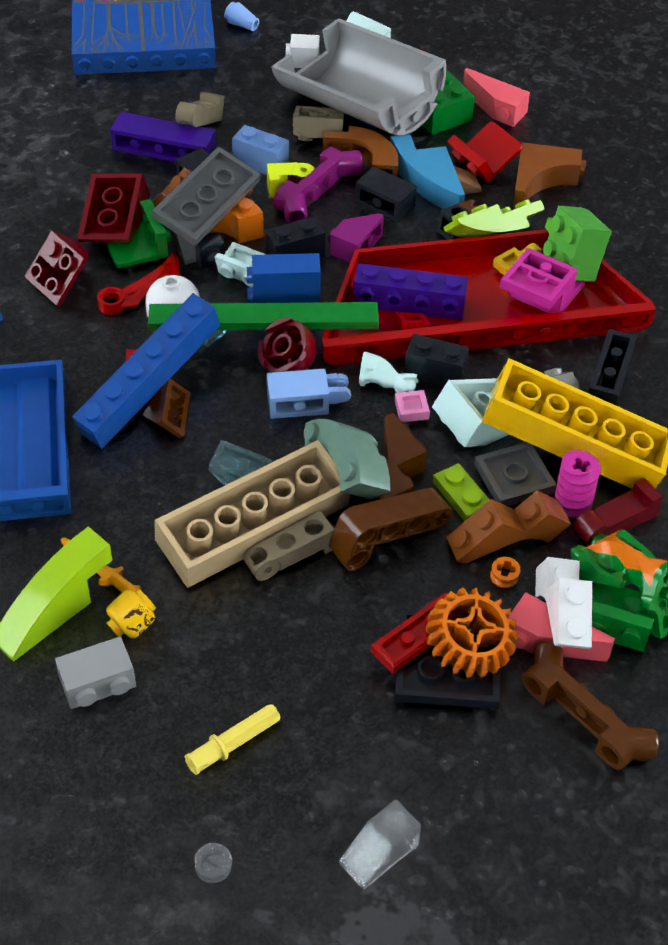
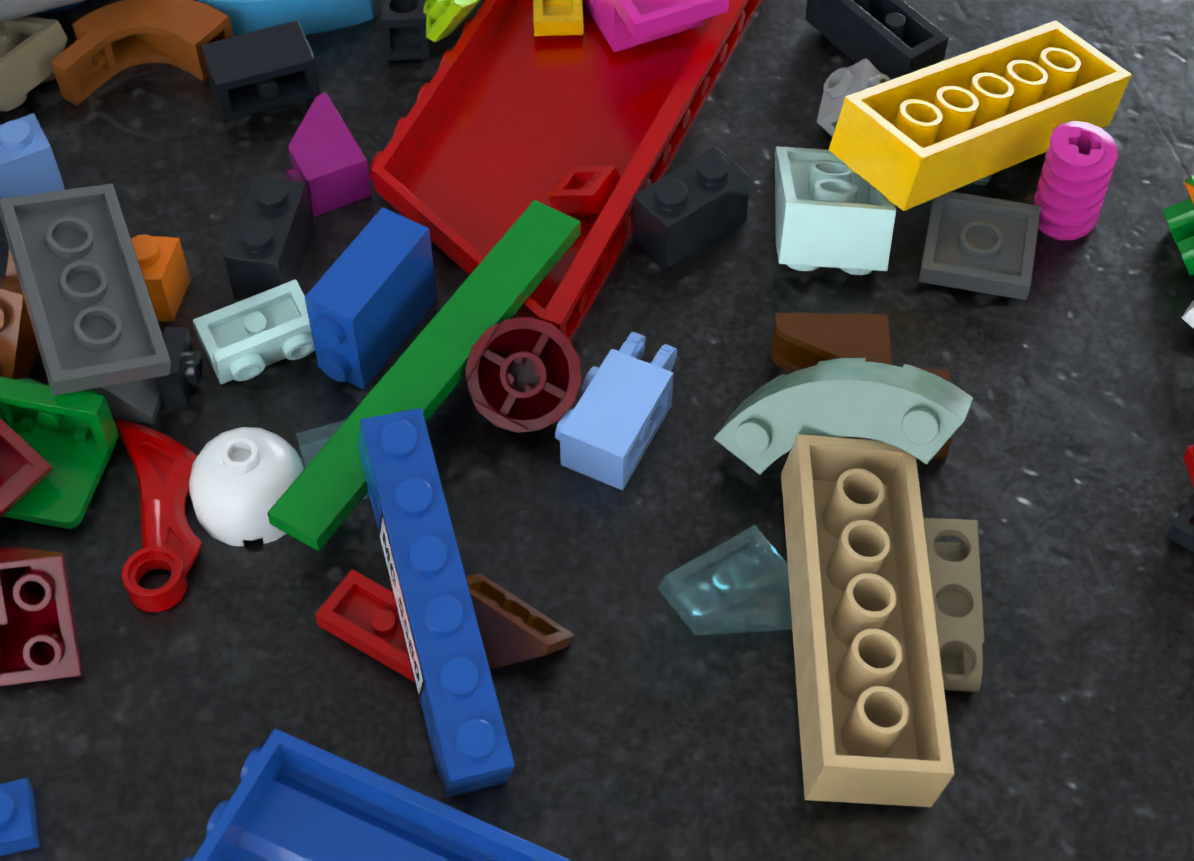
camera: 55 degrees left, 5 degrees up
neon yellow leg [267,162,315,198] -> none
magenta plate [273,146,363,223] -> none
reddish brown beam [329,488,453,571] -> none
dark purple brick [353,263,468,320] -> none
light aqua animal [359,352,419,393] -> none
bright pink plate [395,390,430,422] -> none
lime plate [433,463,490,521] -> none
dark orange arch [446,490,571,564] -> none
orange bush [490,557,521,588] -> none
dark red leg [573,478,663,545] -> none

